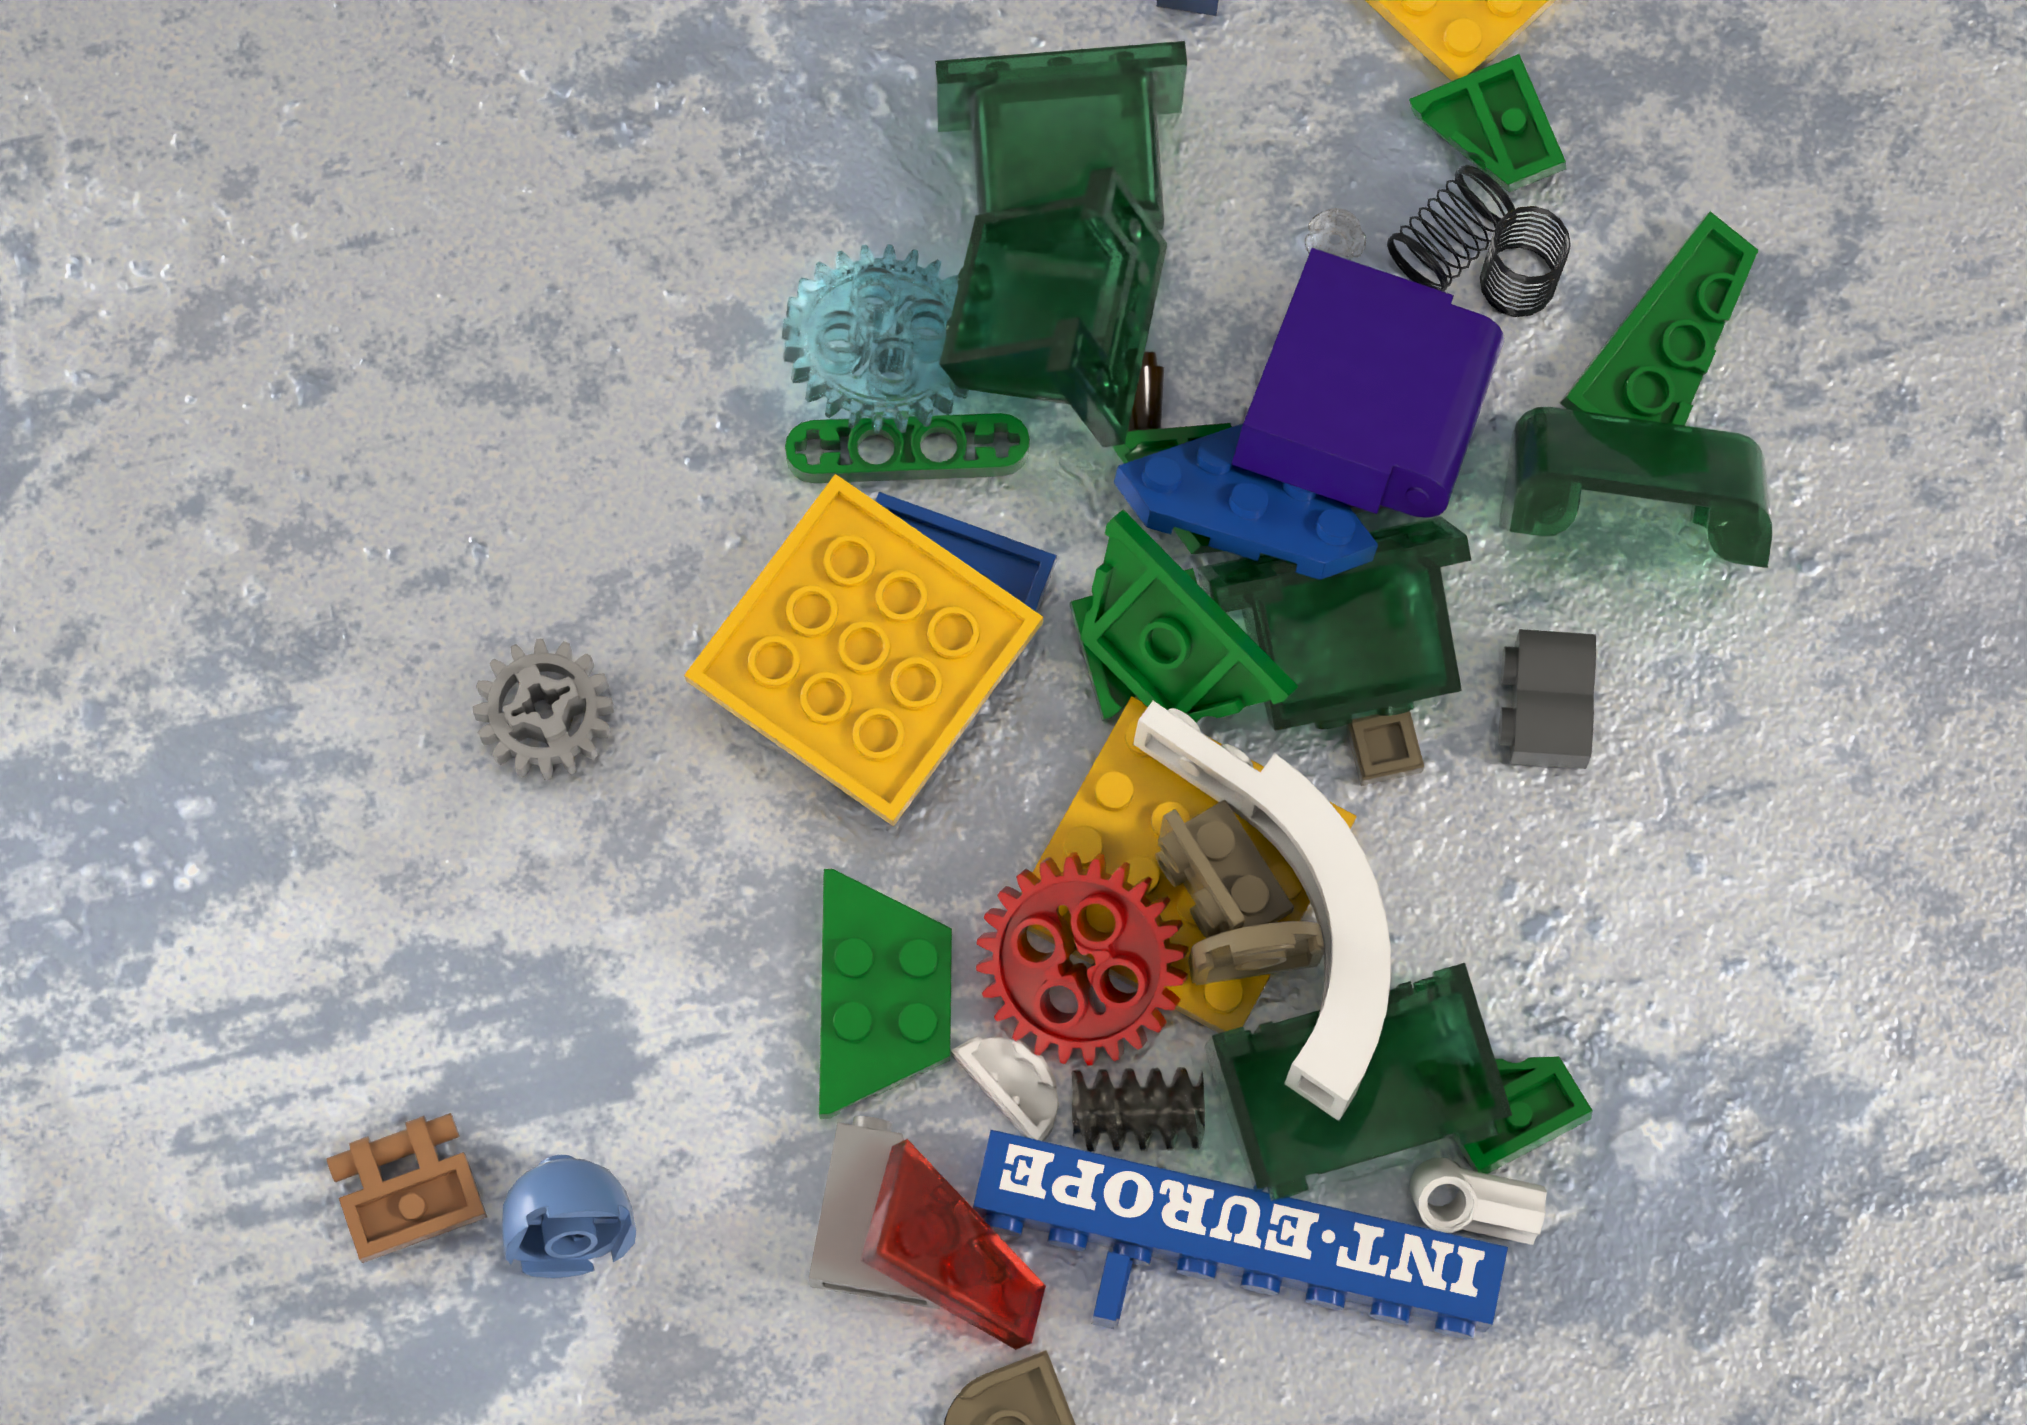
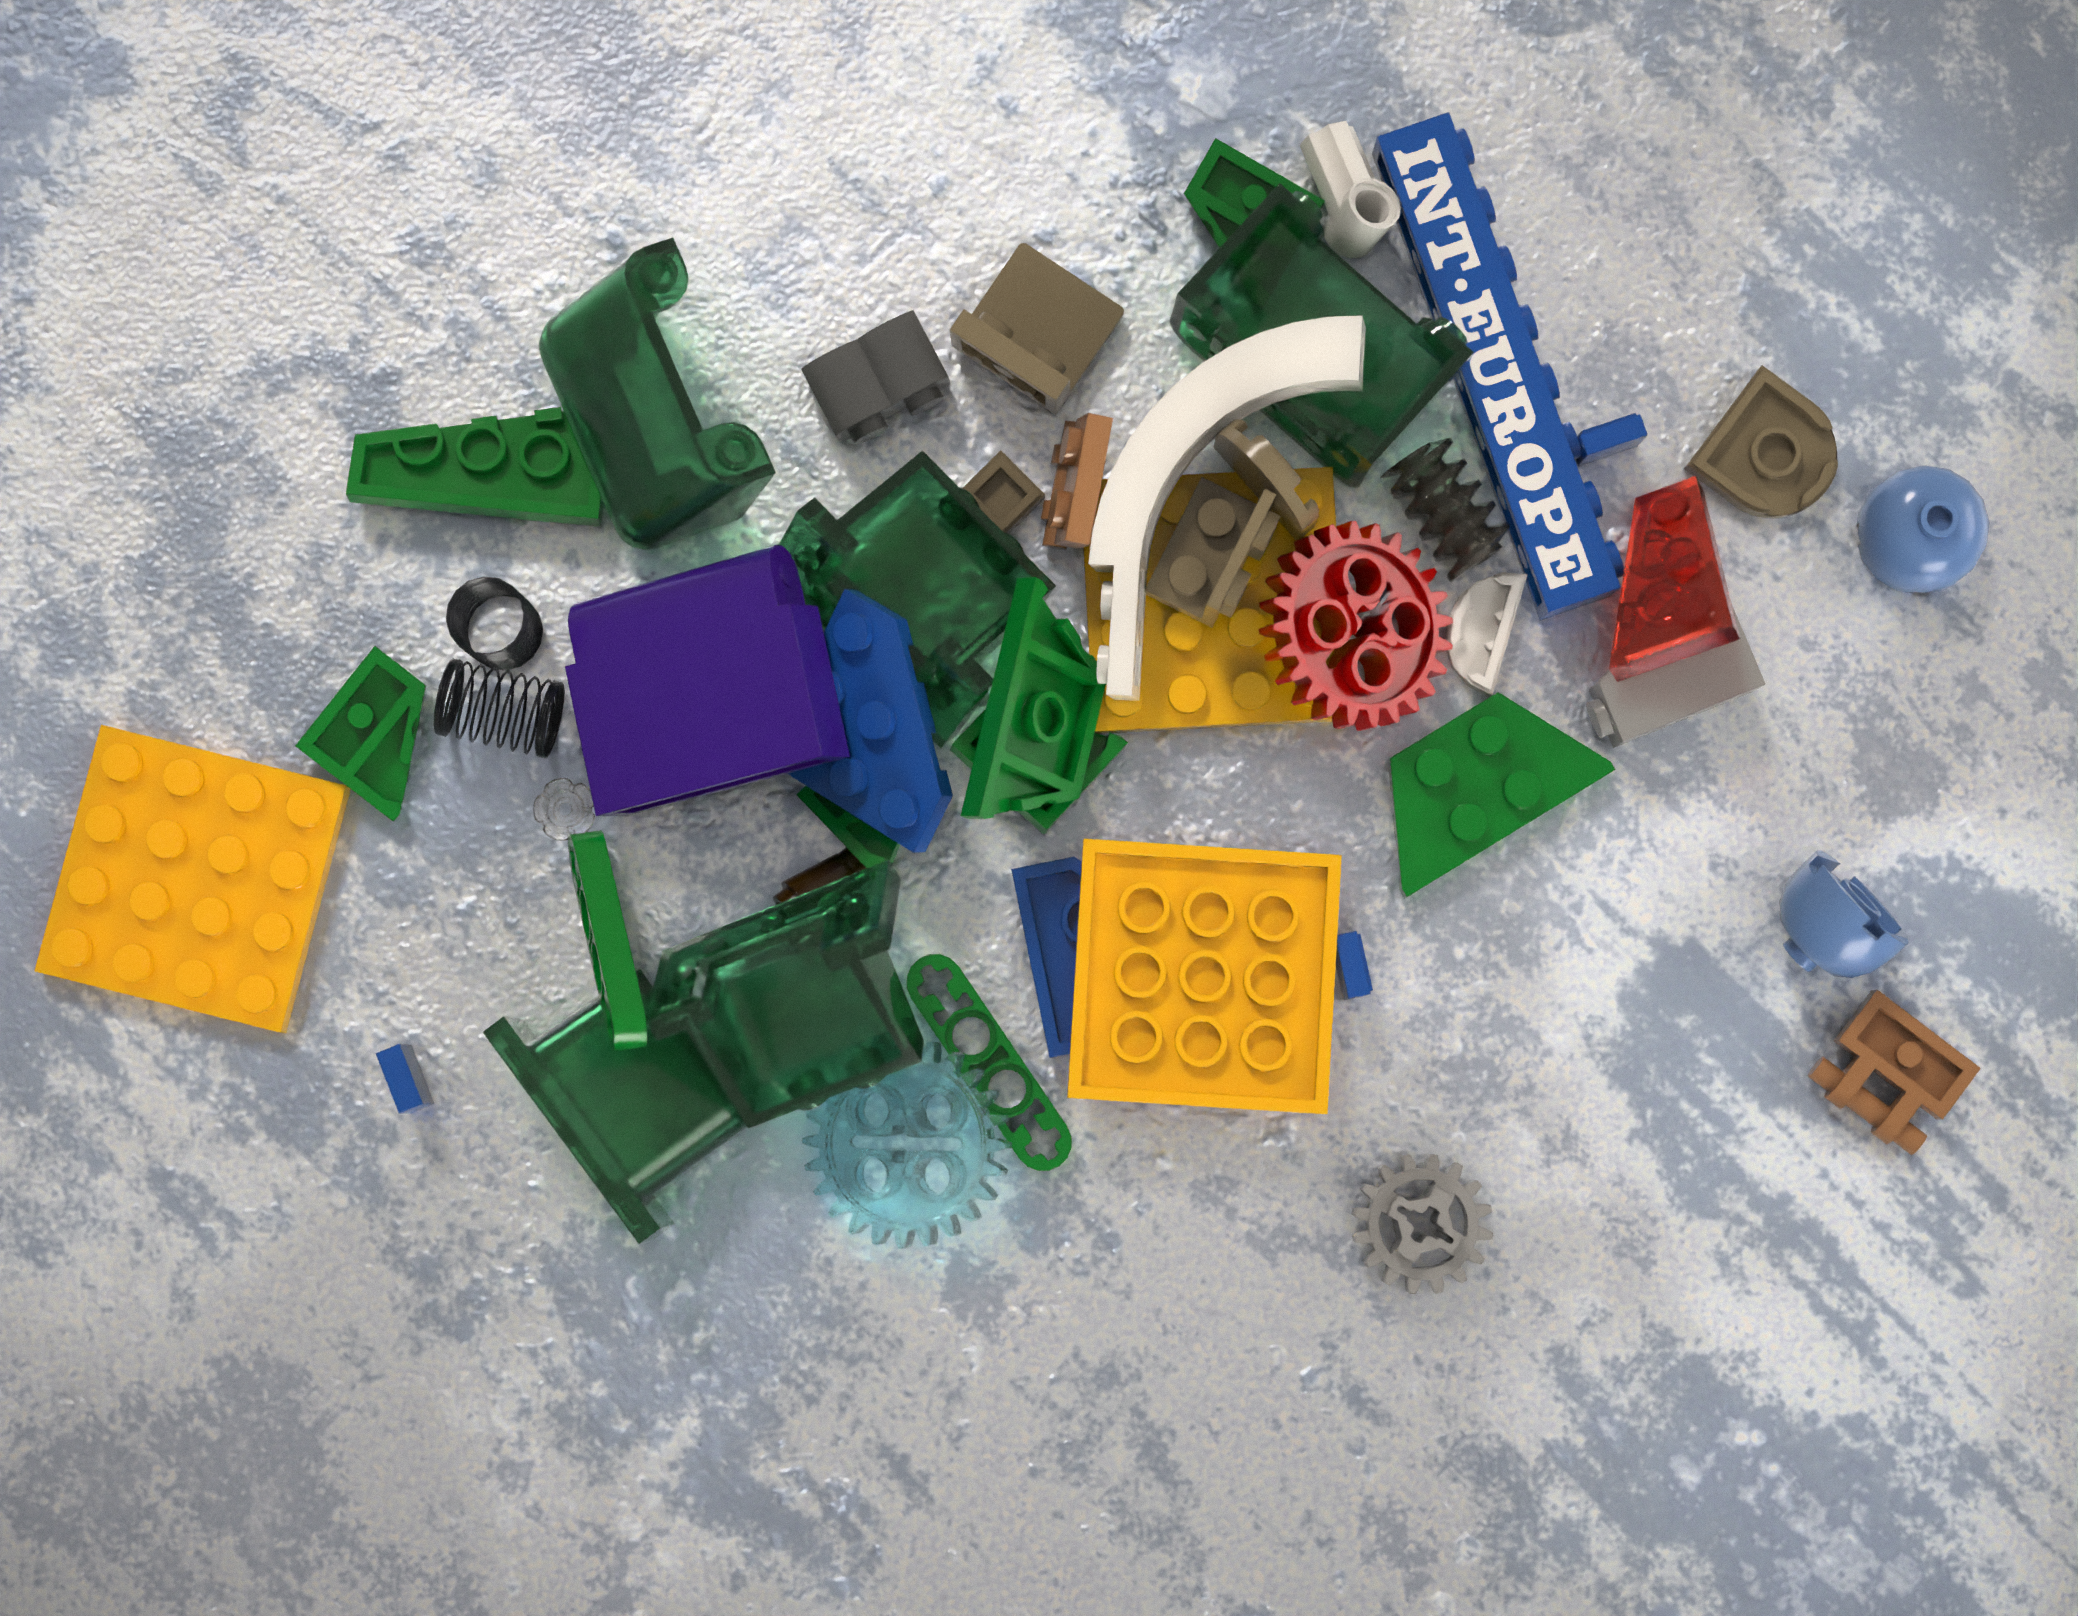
camera: 115 degrees left, 10 degrees up
none -> green beam [568,830,647,1051]
none -> dark tan bracket [950,243,1124,415]
none -> medium nougat plate [1041,413,1113,550]
none -> blue tile [1336,931,1373,1001]

